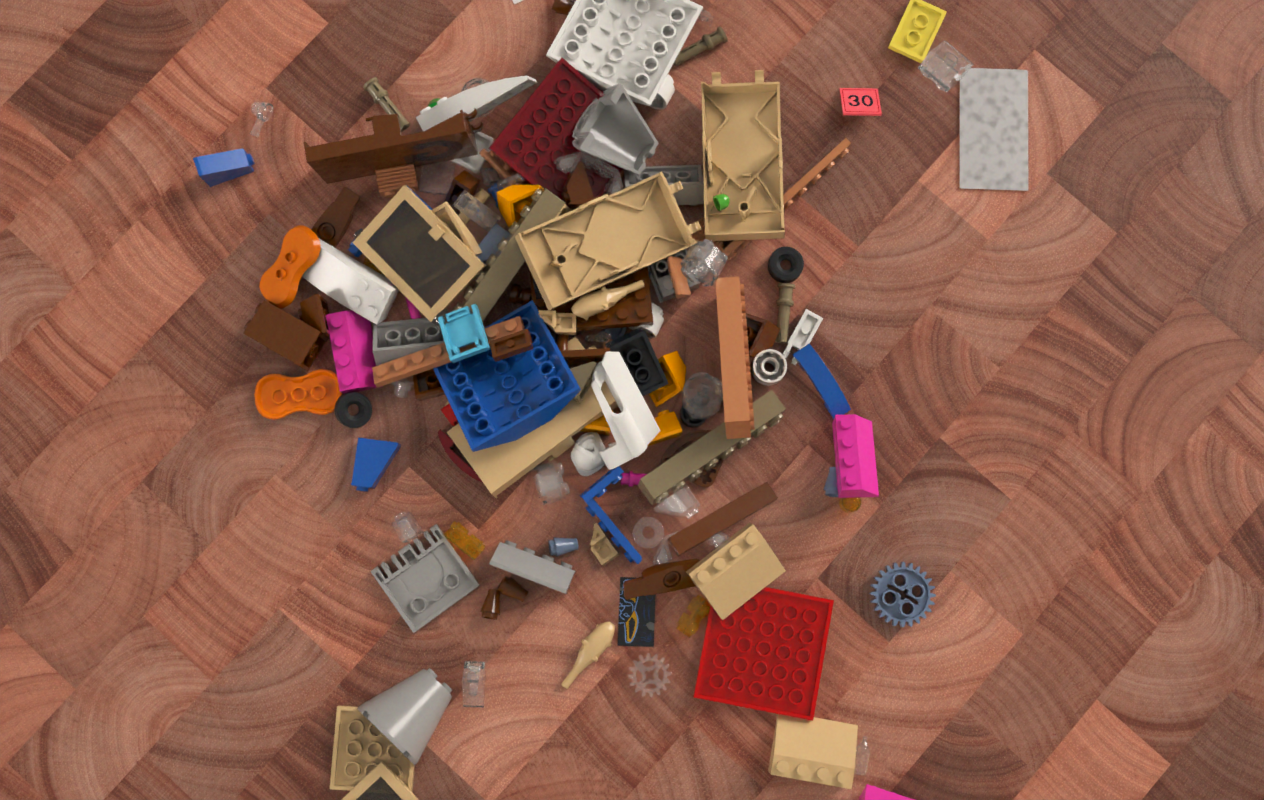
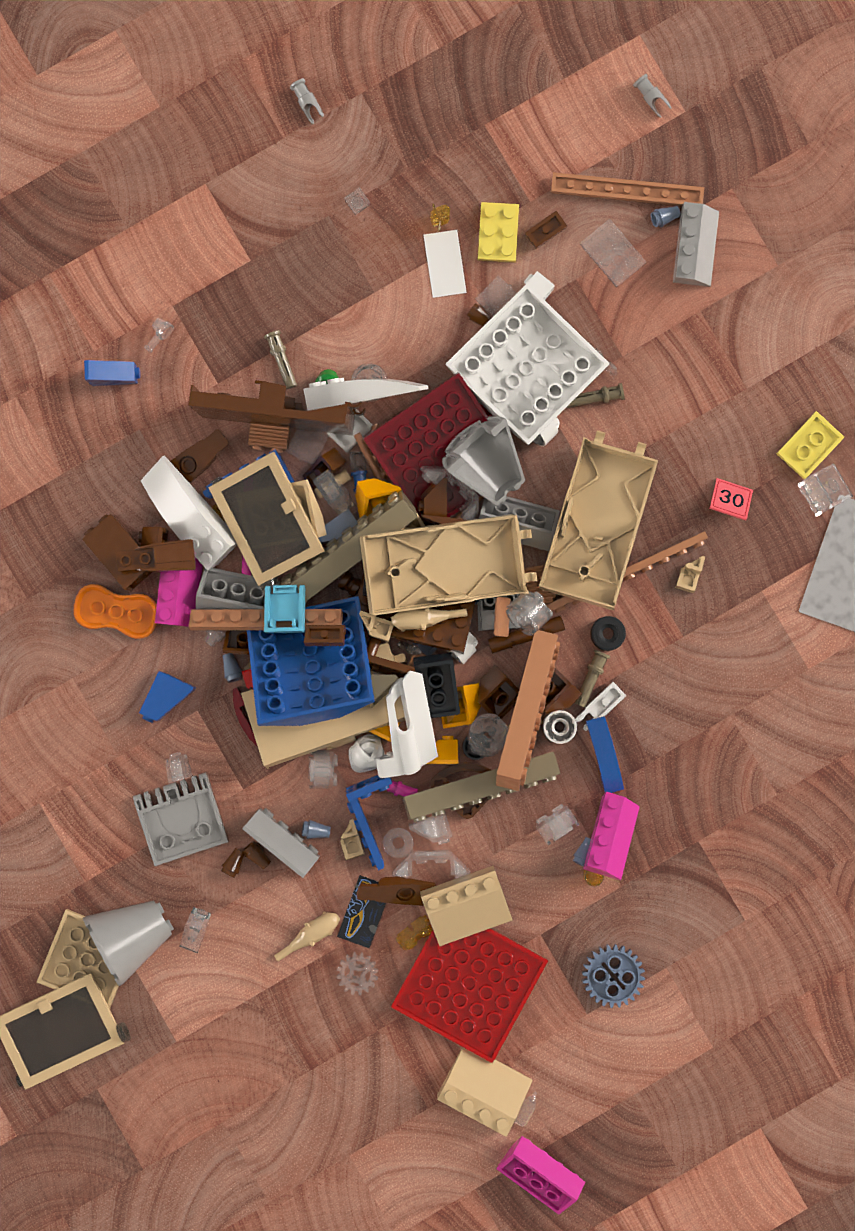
camera: 25 degrees right, 5 degrees up
orange plate [259,225,321,308] -> none
black tyre [334,392,372,428] -> none
clear yellow hinge [443,521,486,560] -> none
clear piece [489,173,524,192] -> none
reddish brown tile [667,482,778,556] -> none
bright green hinge [713,194,730,211] -> none
none -> reddish brown piece [116,539,196,572]
none -> sand blue cone [222,653,242,683]
none -> reddish brown slope [477,665,519,723]
none -> reddish brown piece [488,615,565,654]
none -> clear brick [535,804,580,846]
none -> tan slope [675,556,705,593]

